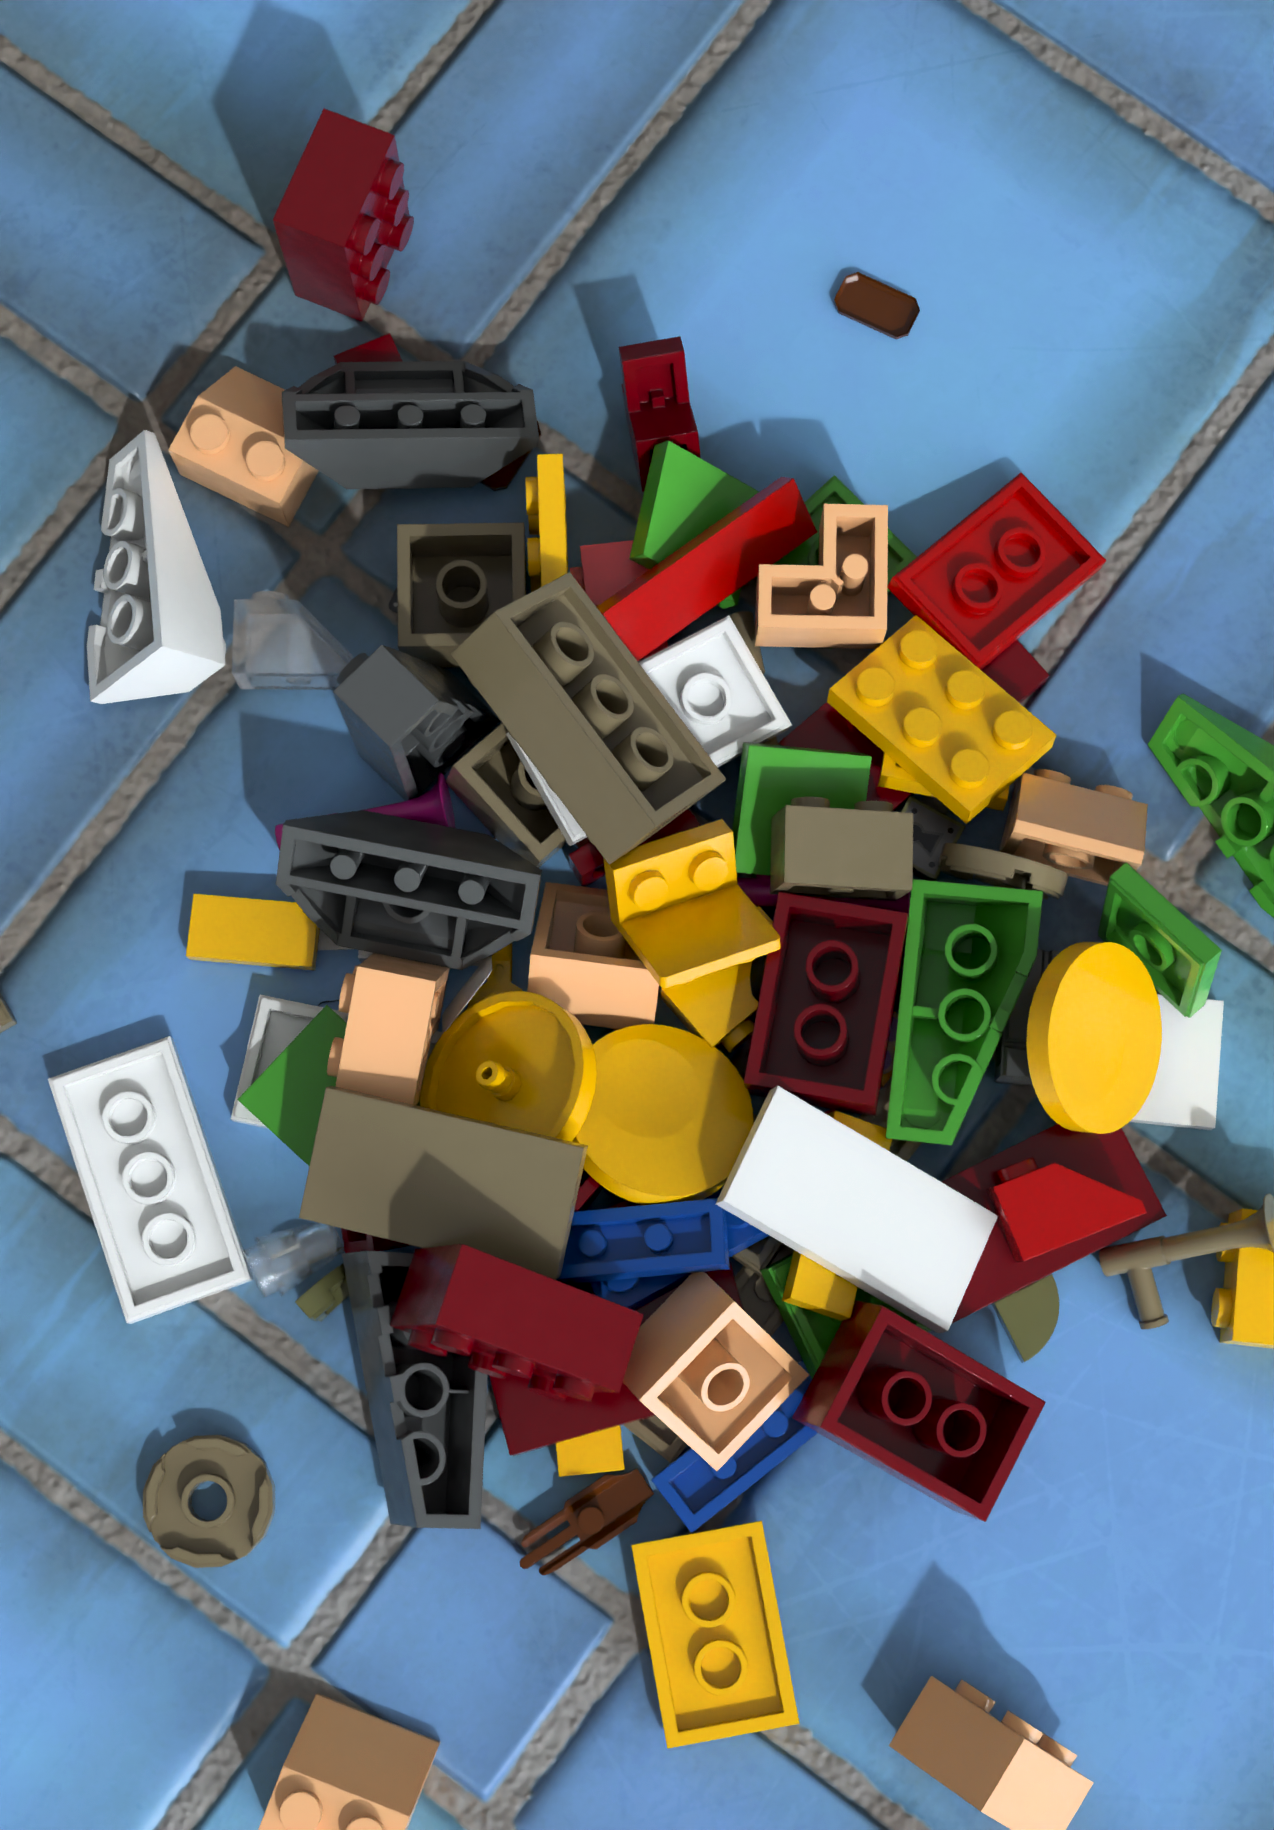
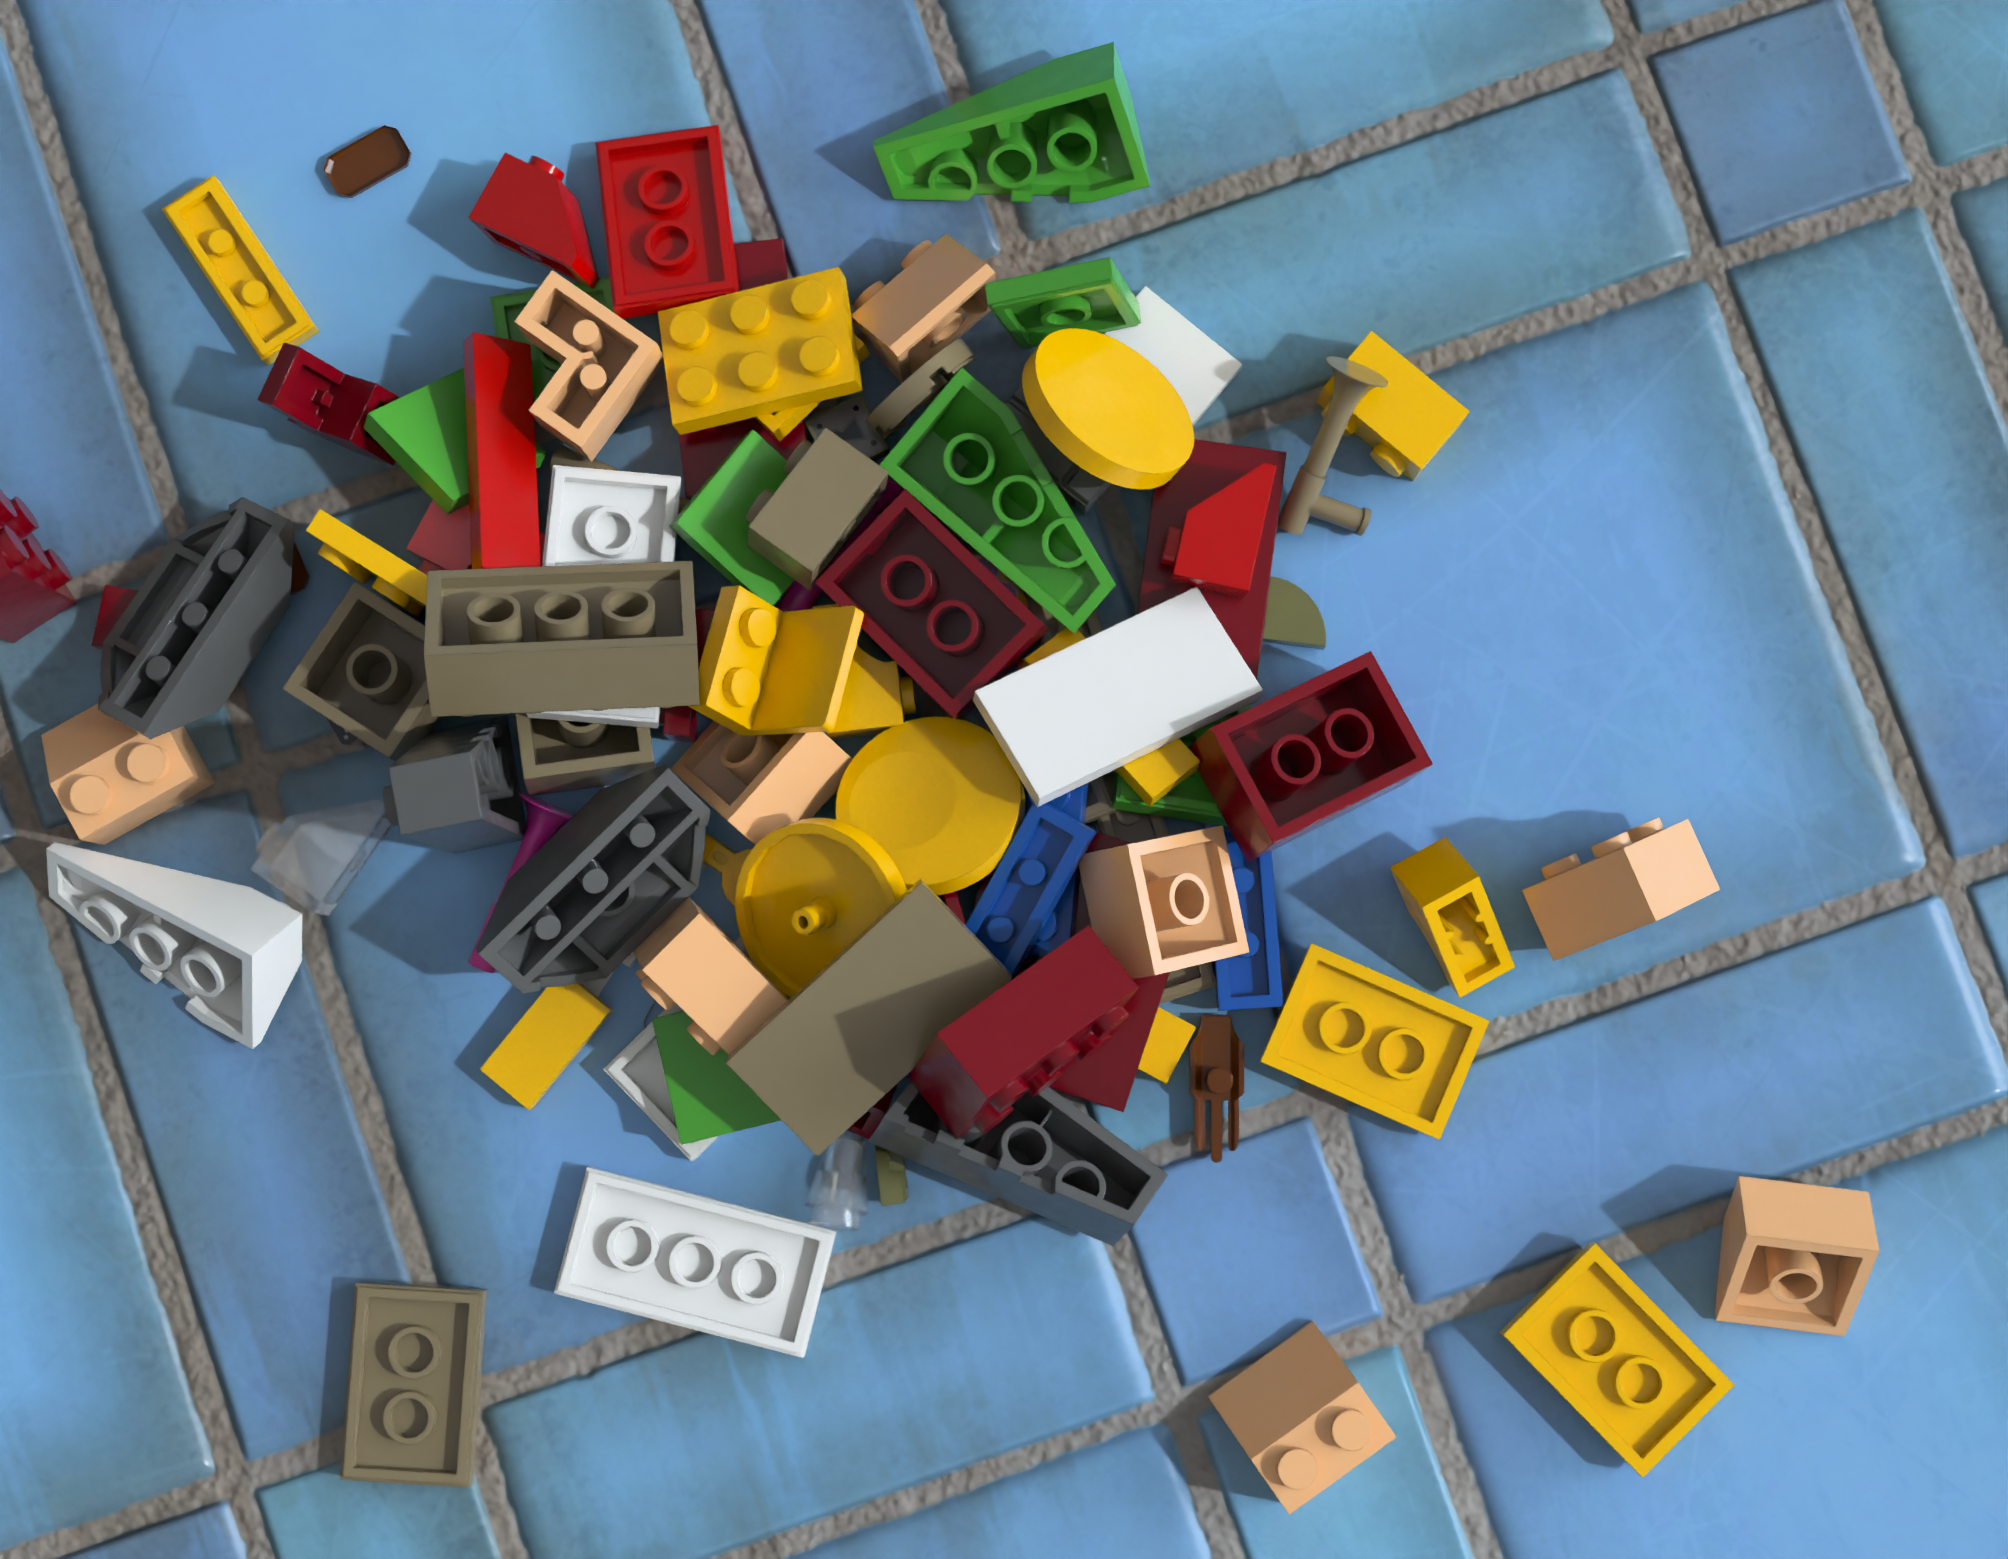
camera: 50 degrees left, 5 degrees up
dark tan tile [143,1435,275,1568] -> none
white sticker [442,955,492,1033] -> none
none -> yellow tile [162,175,320,365]
none -> red slope [468,153,599,289]
none -> yellow arch [1390,836,1515,998]

